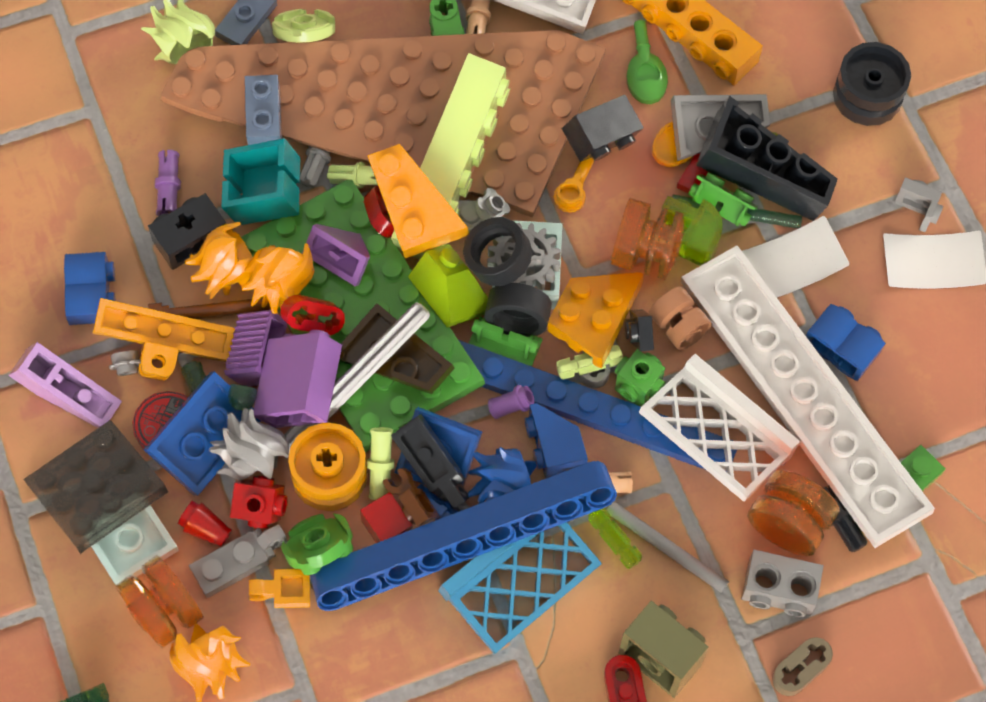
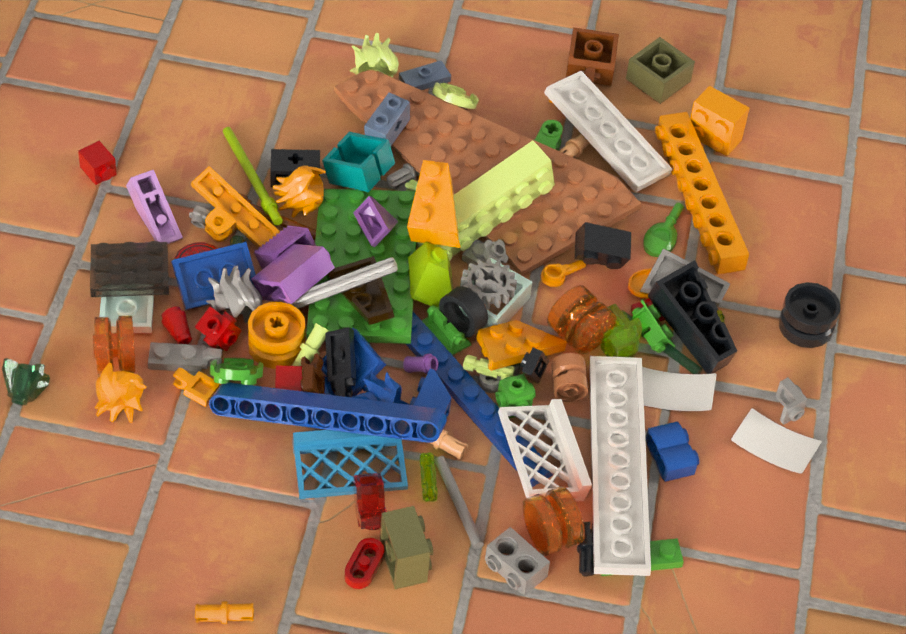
camera: 30 degrees right, 15 degrees down
blue brick [64,252,116,325] -> none
medium lavender pin [154,150,181,216] -> none
clear green hinge [228,384,257,411] -> none
light orange hair [241,243,314,314] -> none
red beam [280,295,345,335] -> none
black tyre [463,217,532,286] -> none
dark tan beam [772,637,833,696] -> none
none -> lime bar [223,127,283,226]
none -> clear red brick [353,473,387,530]

